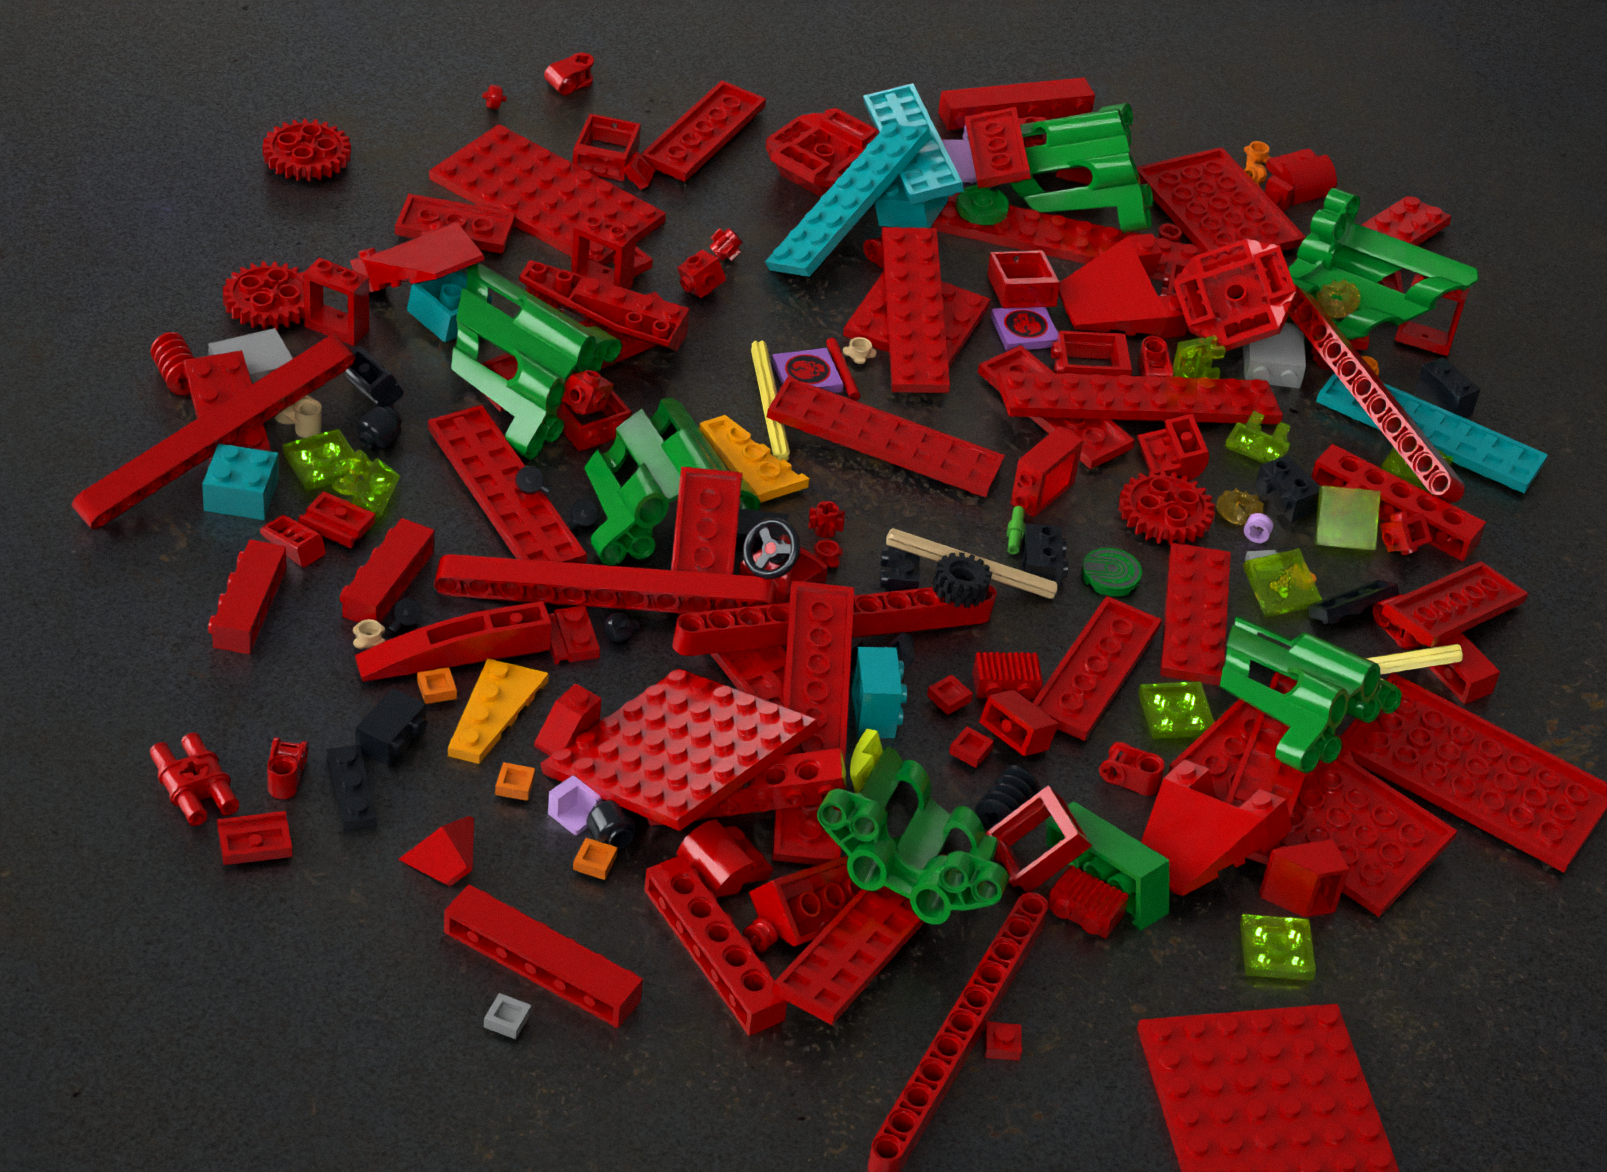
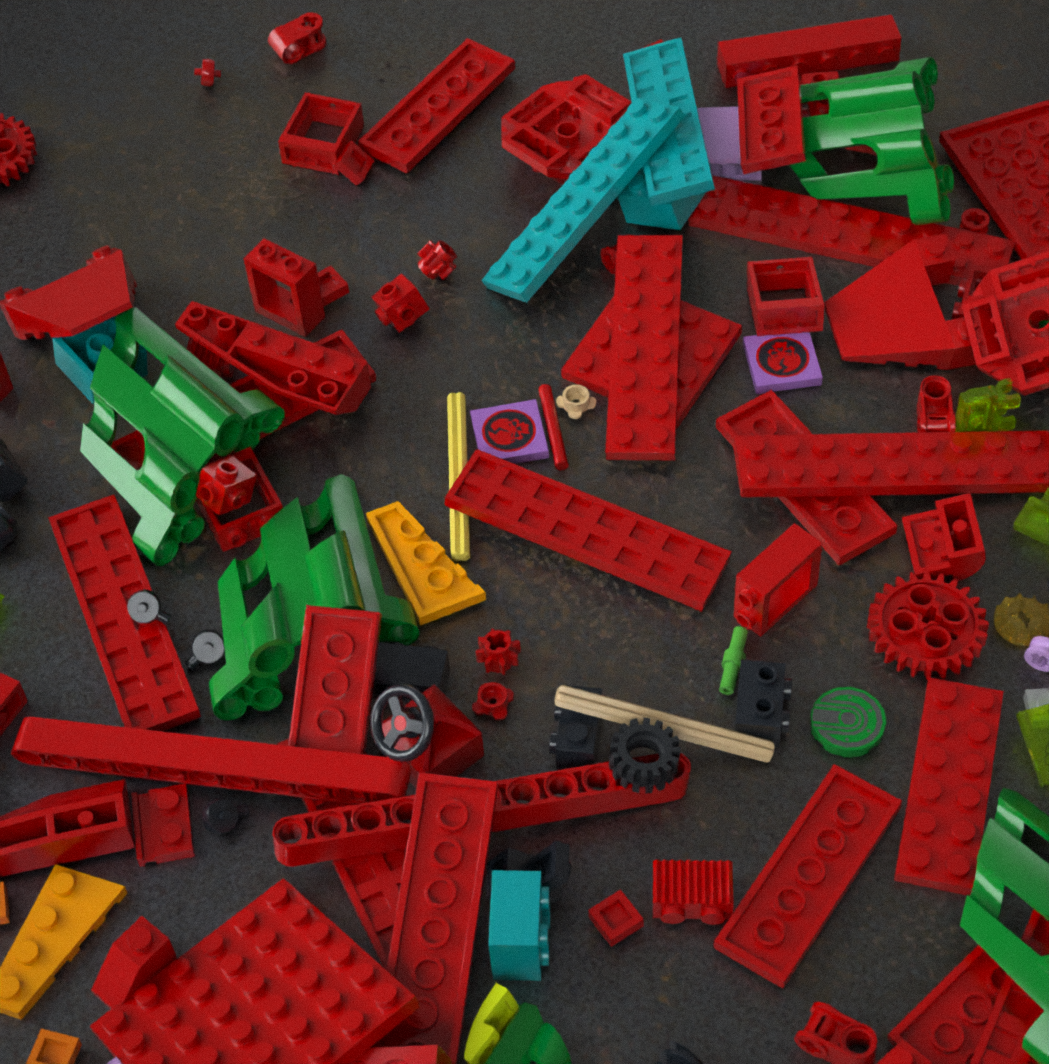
camera: 15 degrees right, 10 degrees up
red plate [395,194,516,254] -> none
red plate [429,124,666,266] -> none
red plate [949,726,994,768] -> none
green tile [955,185,1010,225] -> none
red brick [979,690,1059,756] -> none
red window [1051,331,1132,376] -> none
clear neon green plate [1138,682,1214,739] -> none

